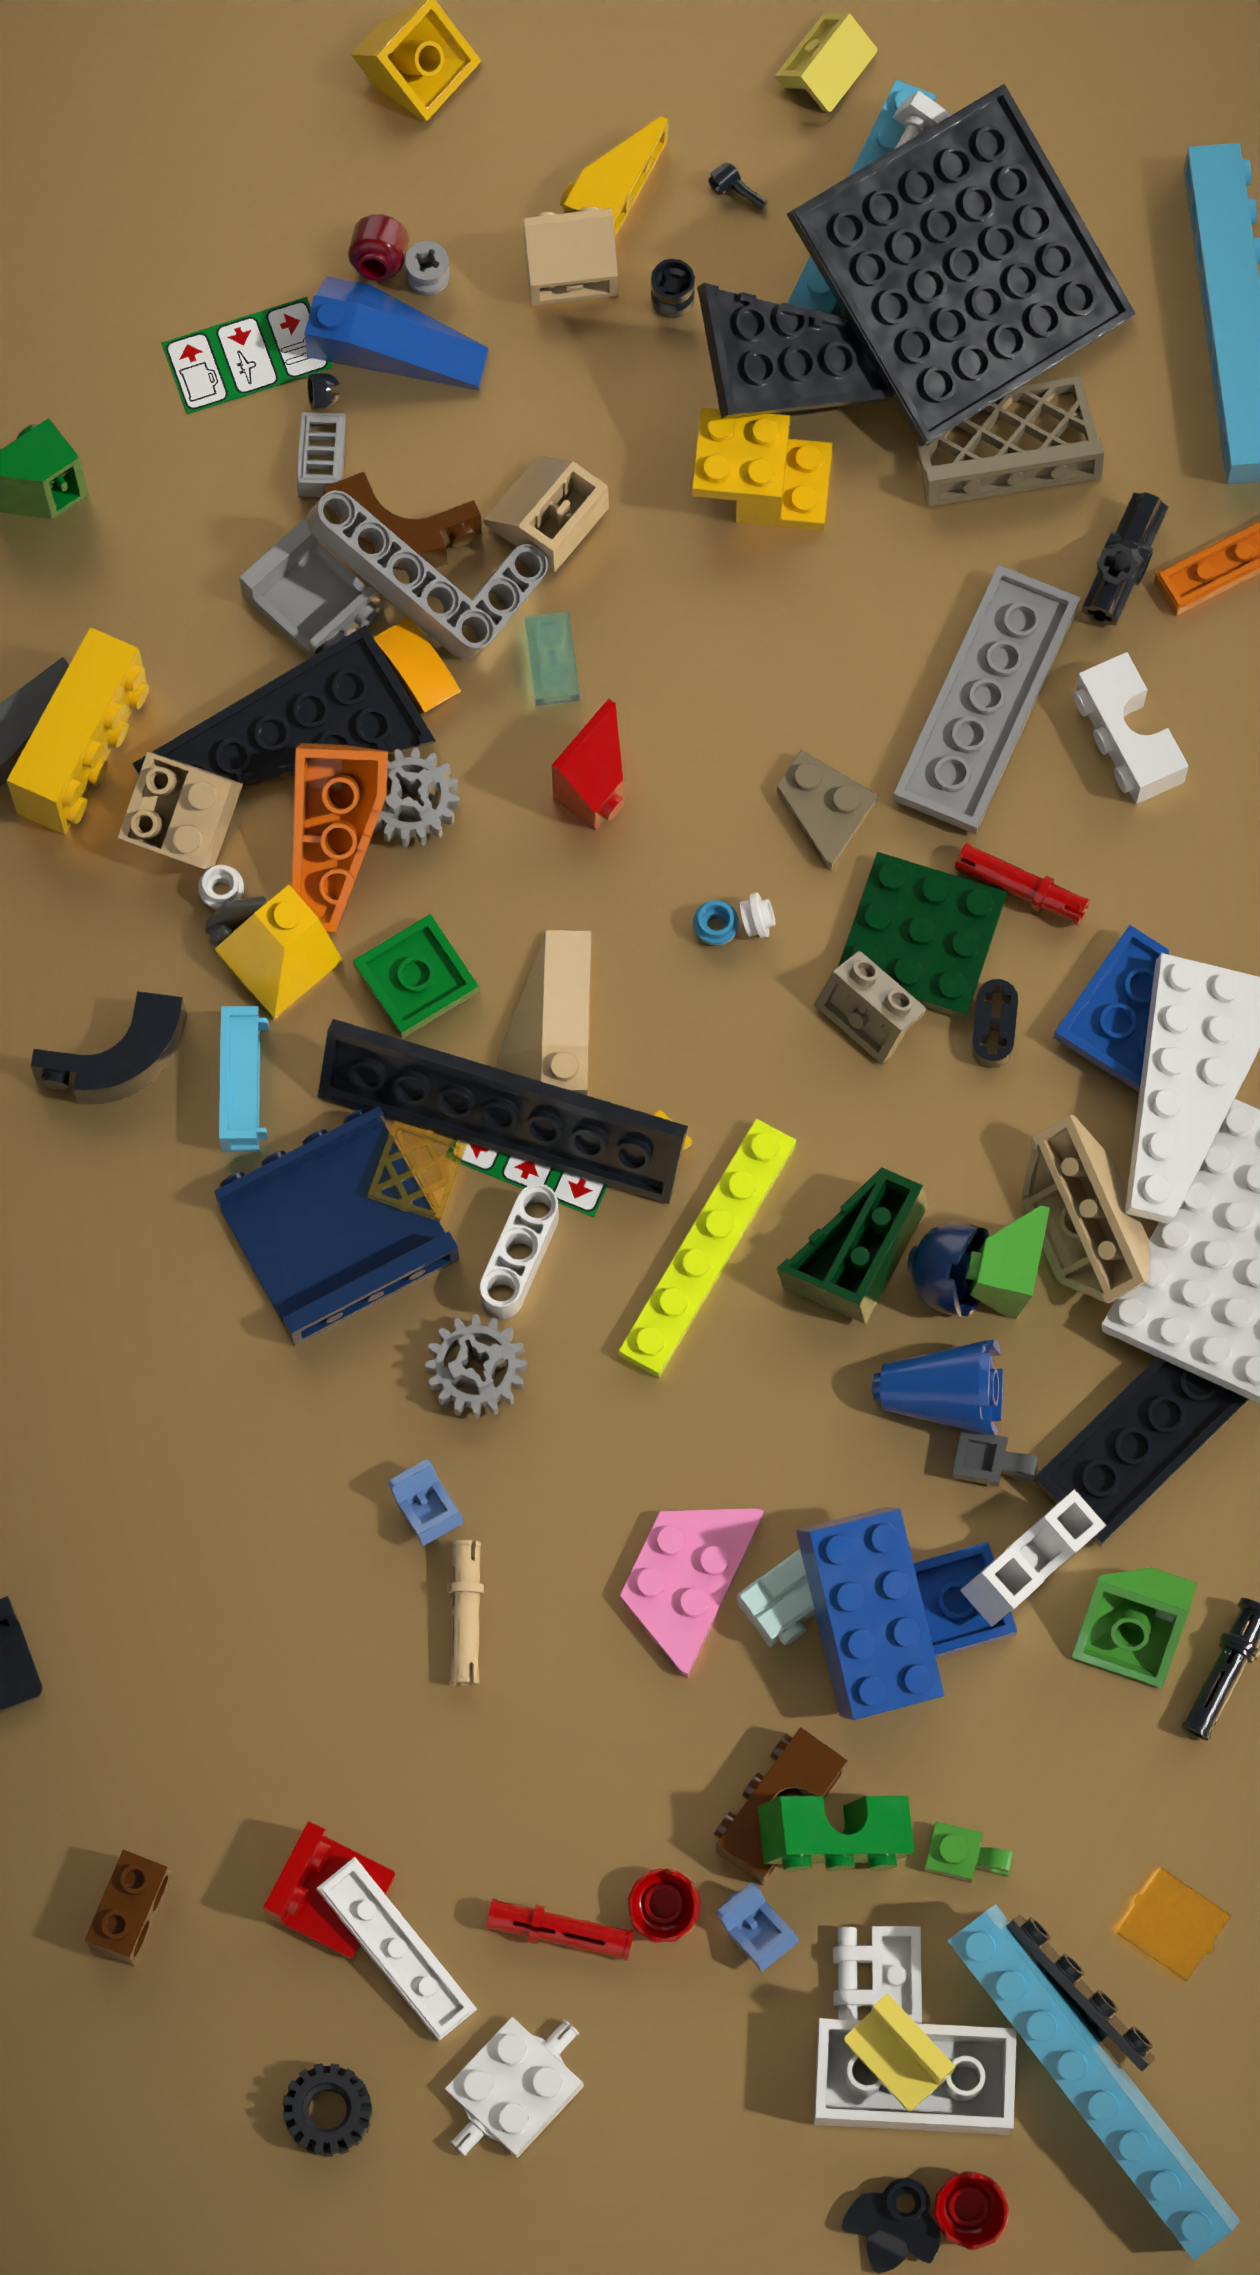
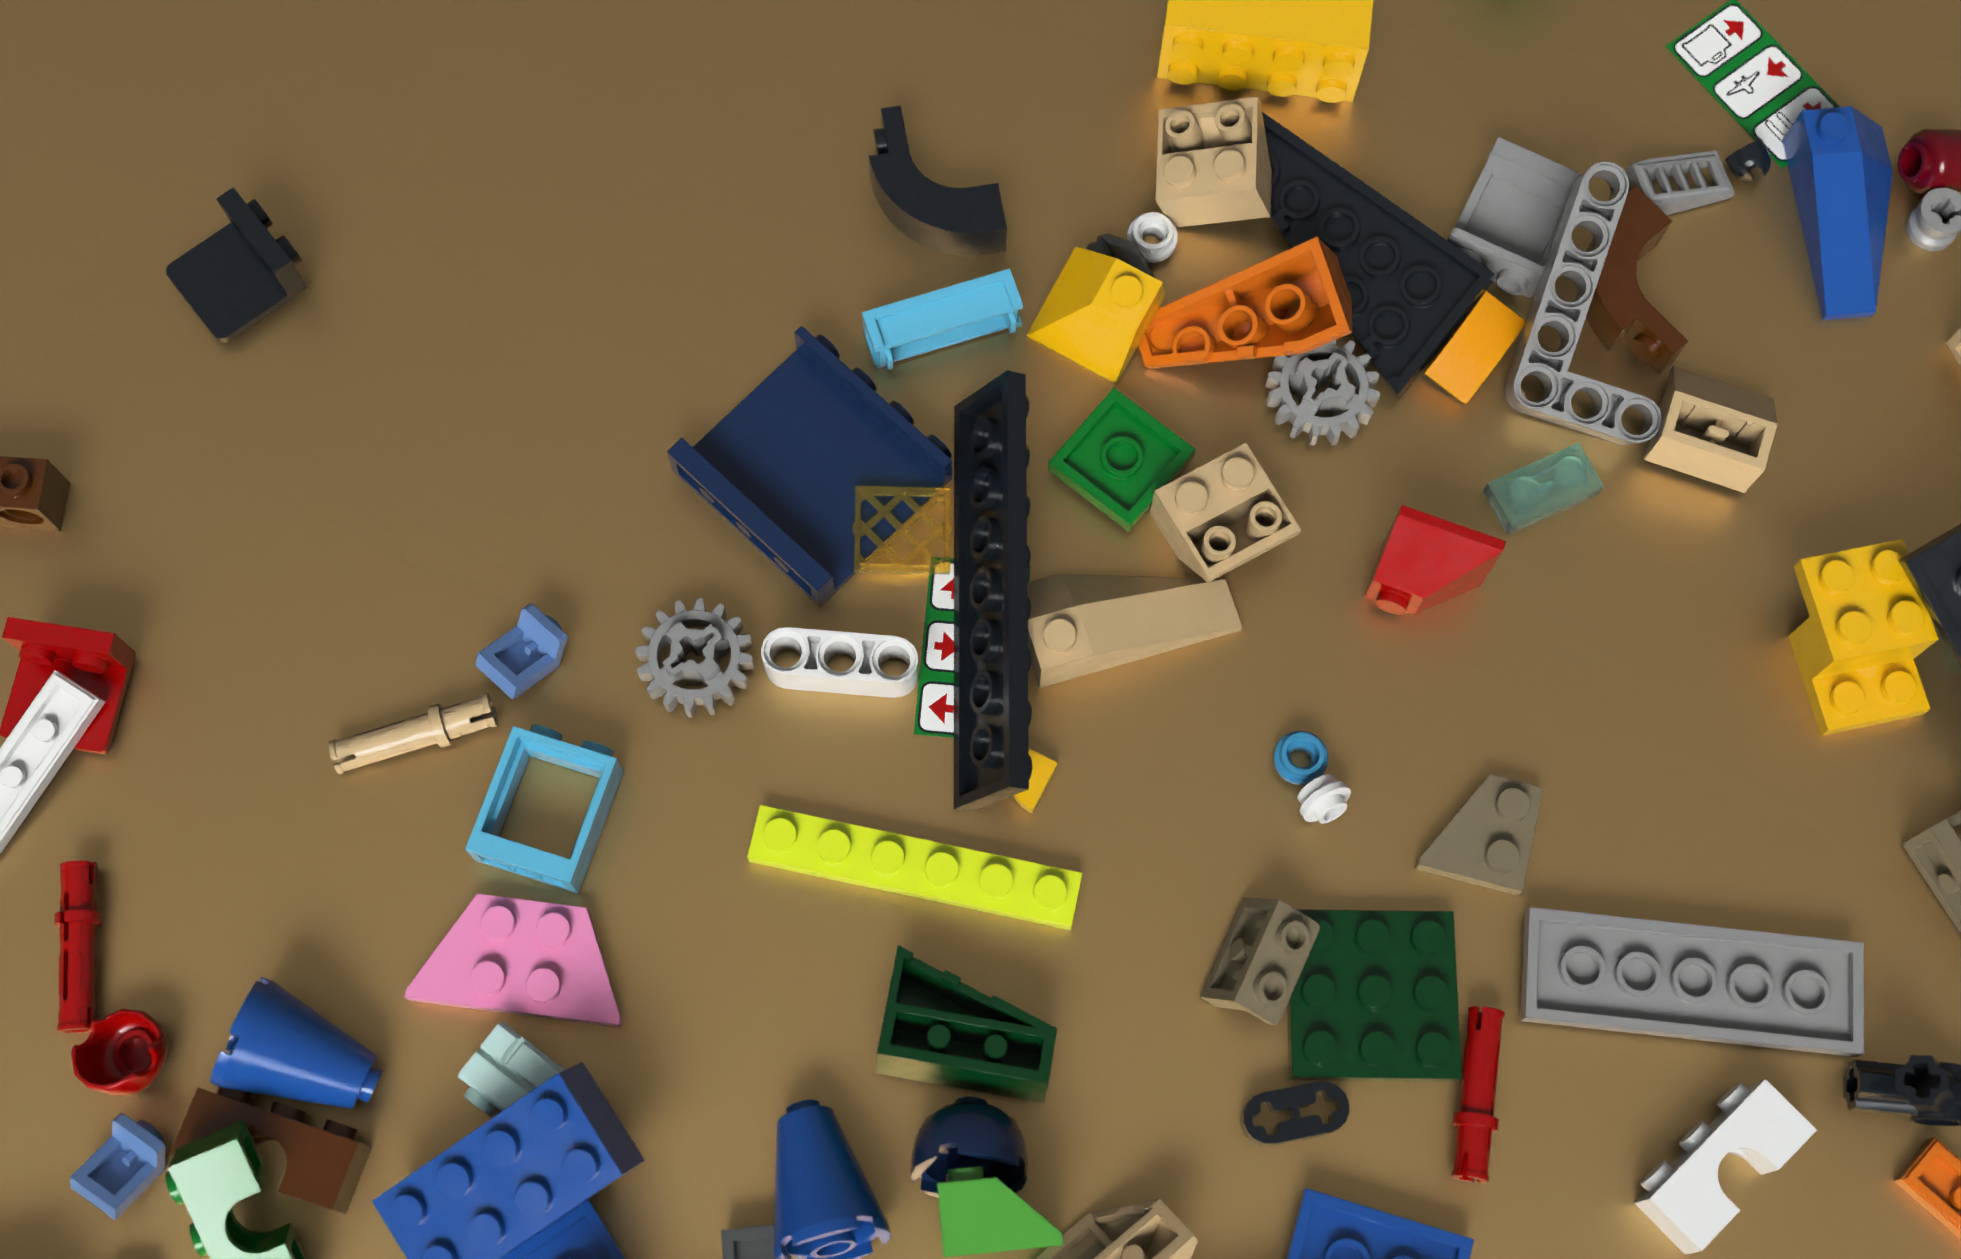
camera: 70 degrees right, 0 degrees up
none -> blue cone [210,977,383,1109]
none -> medium azure window [465,724,624,894]
none -> tan slope [1150,443,1301,583]

